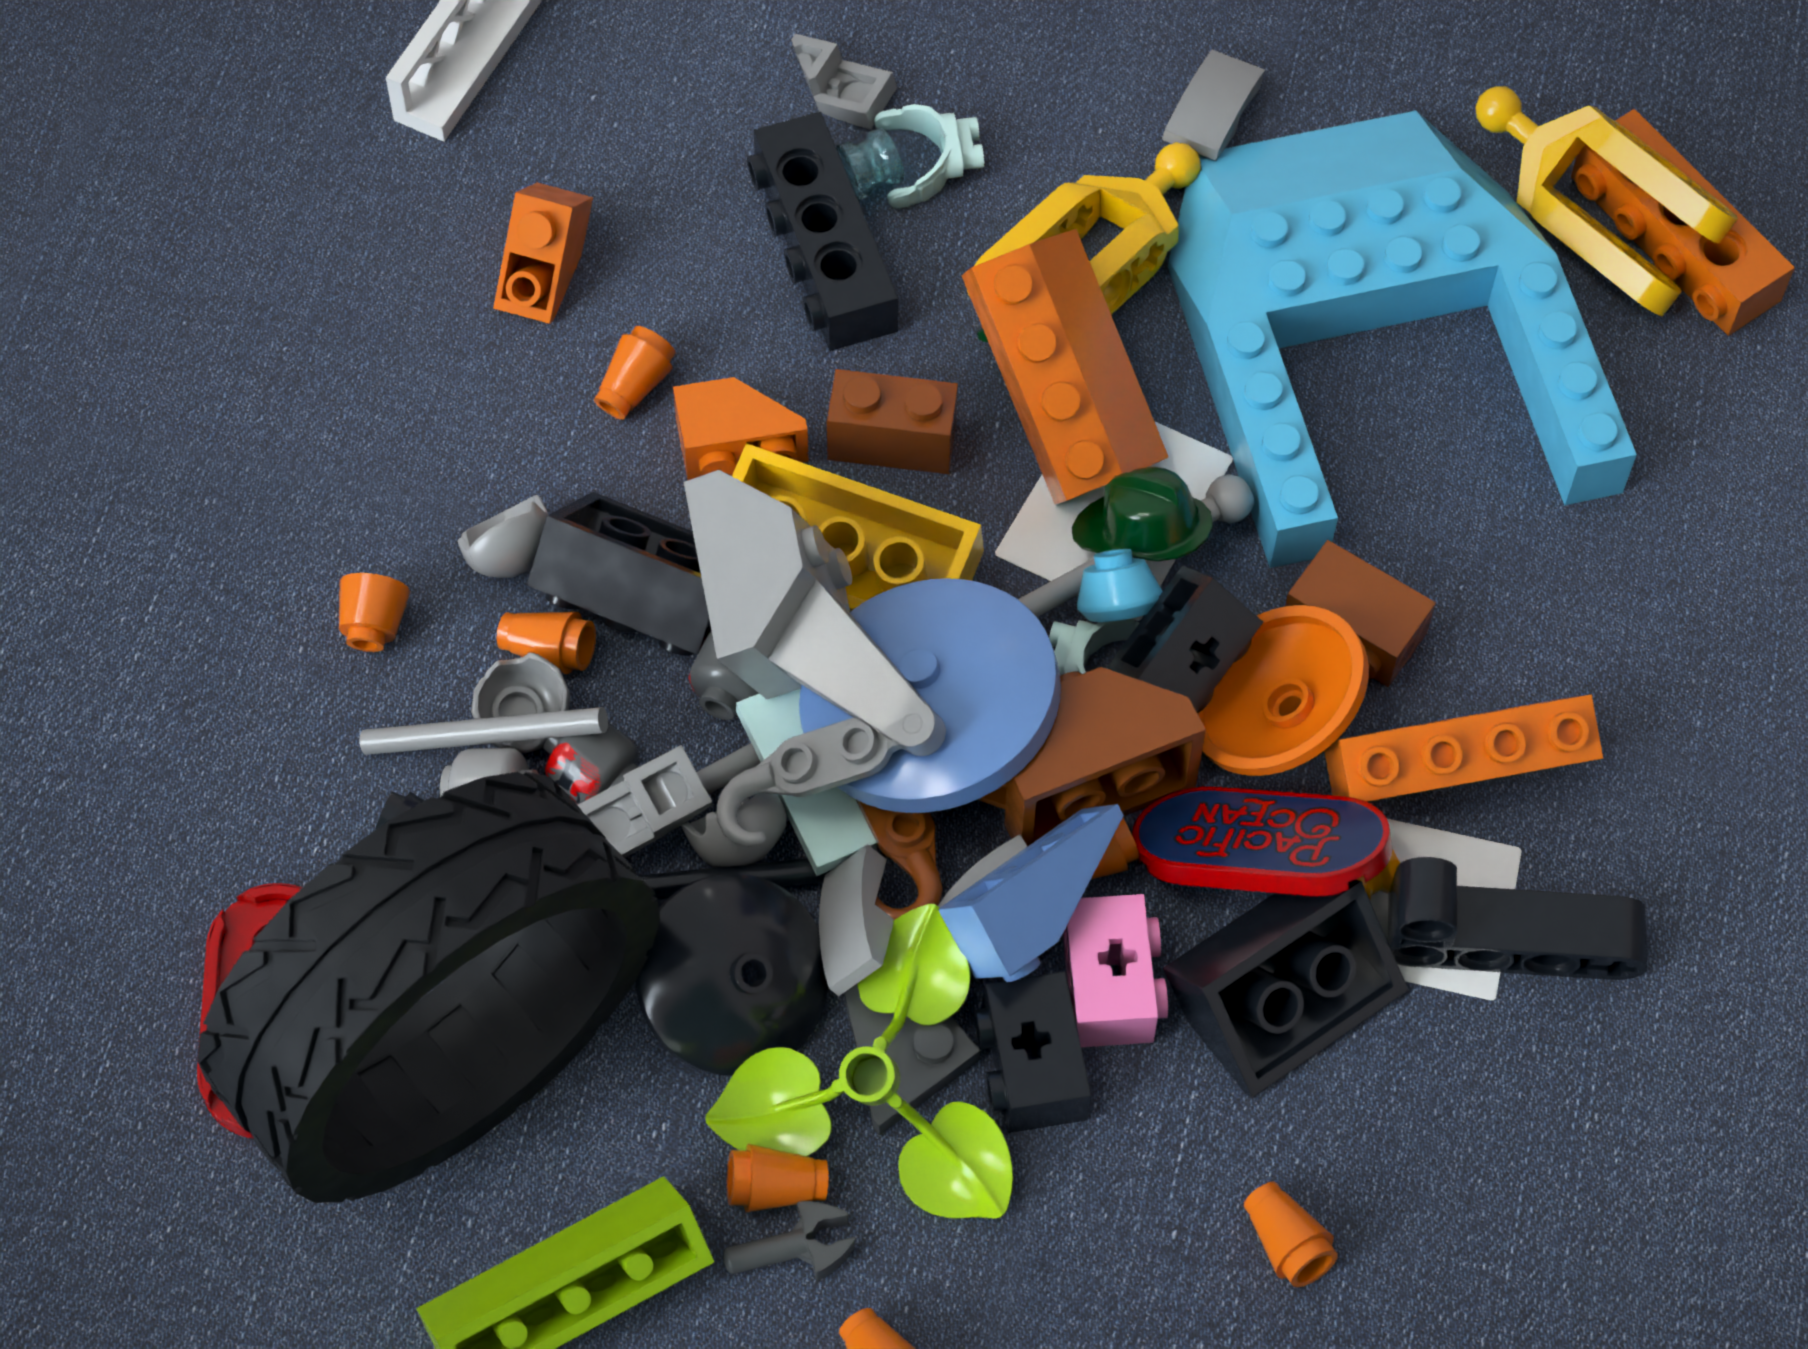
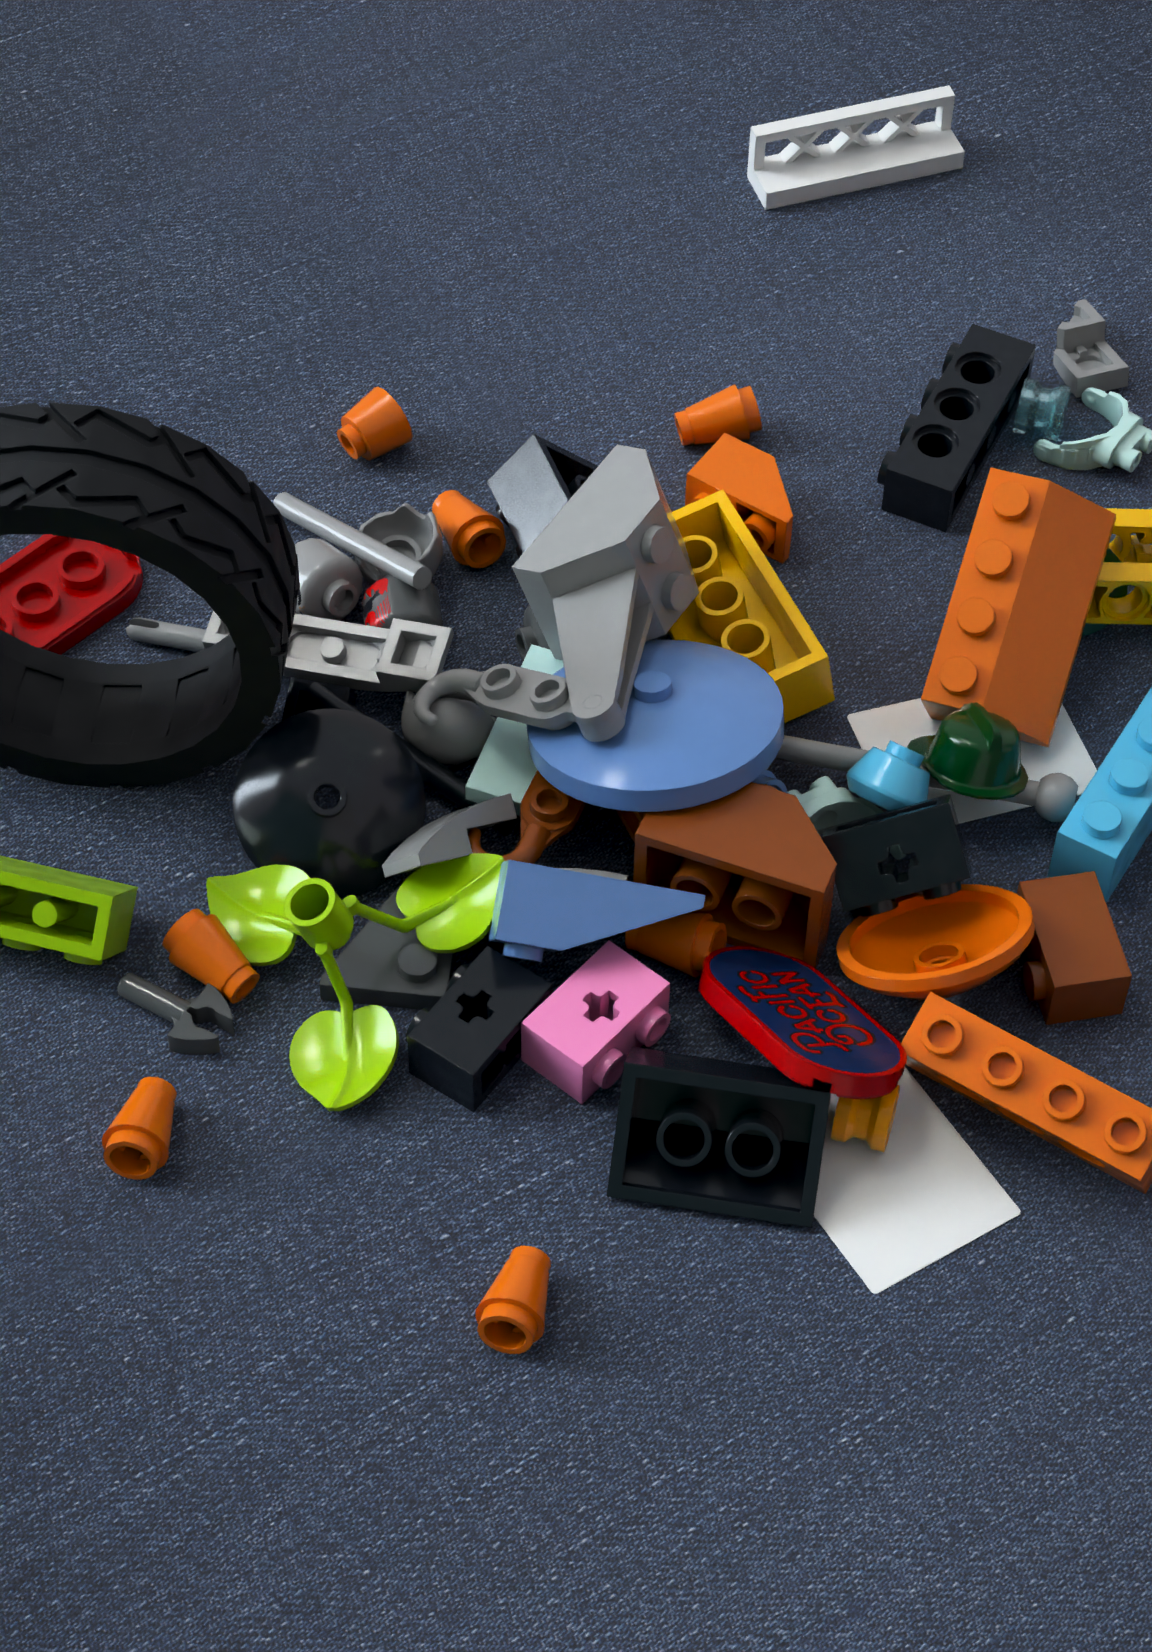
camera: 45 degrees right, 10 degrees down
light grey hair [458,495,549,578] -> none
orange slope [493,182,593,324] -> none
dark orange brick [827,369,958,474] -> none
black beam [1388,857,1647,980] -> none

